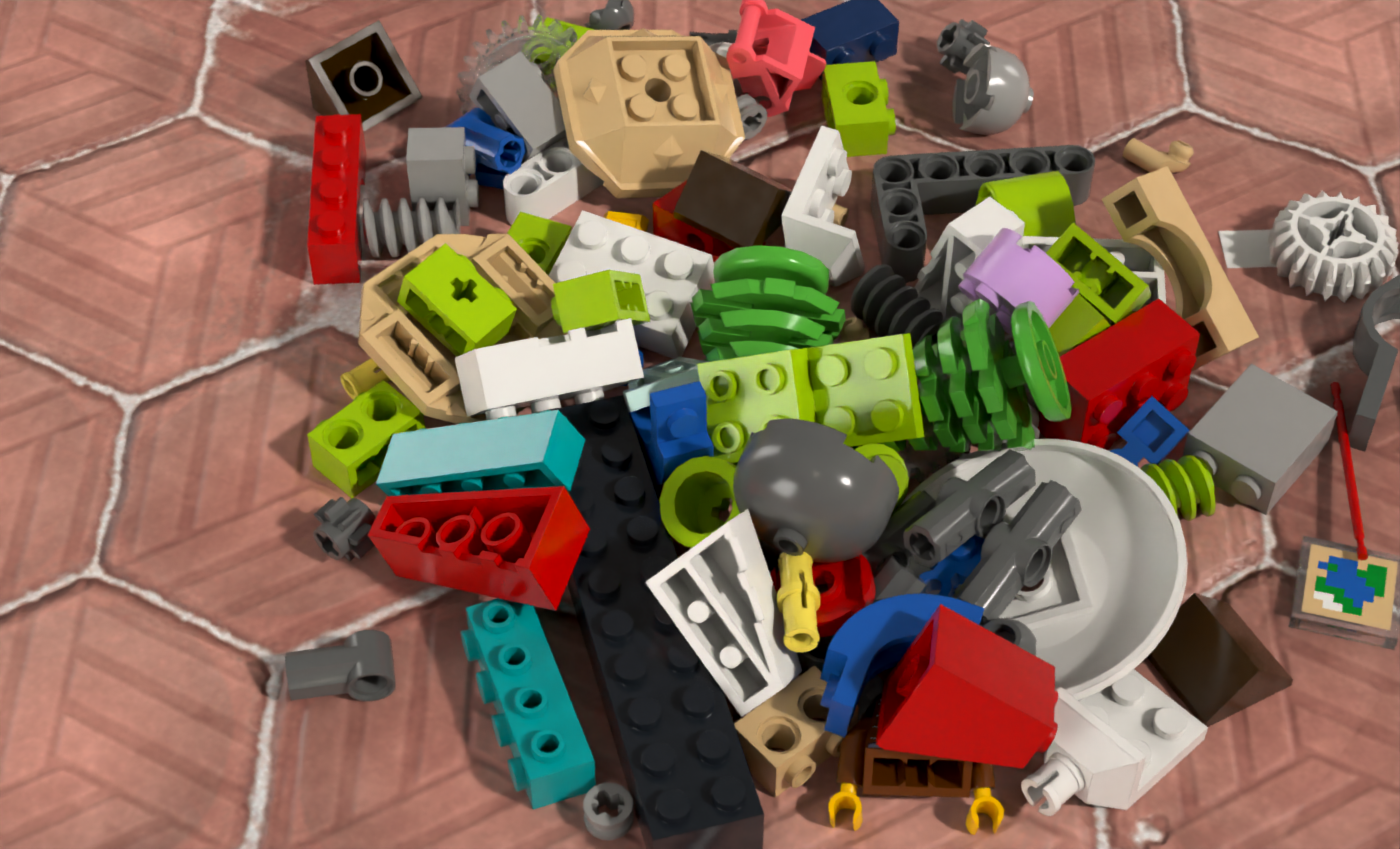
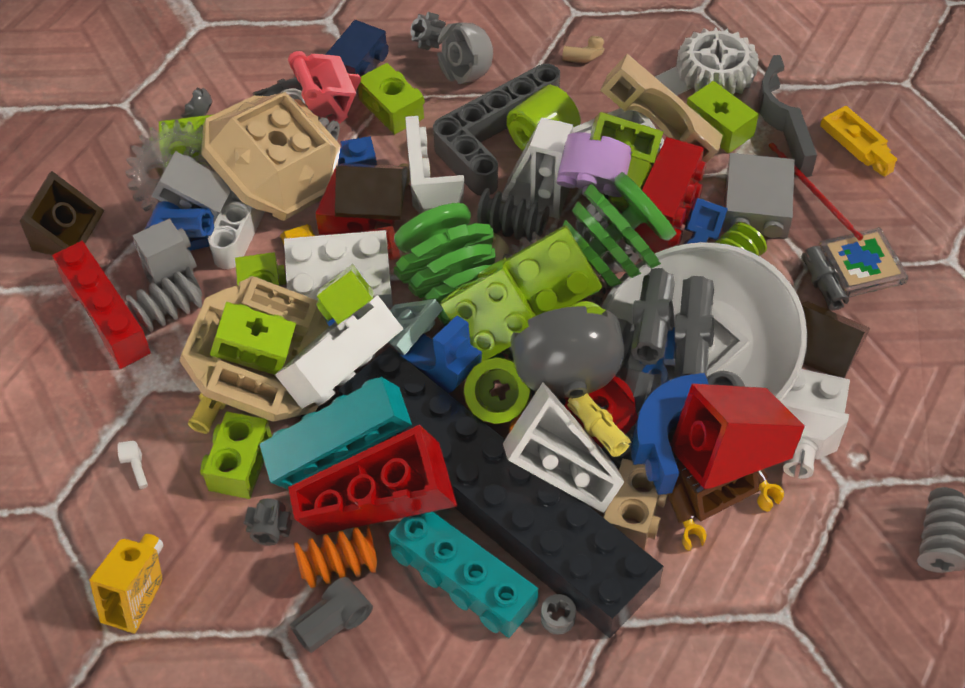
camera: 30 degrees left, 5 degrees up
none -> yellow torso [89,534,164,634]
none -> white hand [118,441,148,489]
none -> orange piece [294,524,377,588]
none -> blue plate [338,136,377,165]
none -> lime brick [687,81,759,154]
none -> dark grey pin [801,246,849,311]

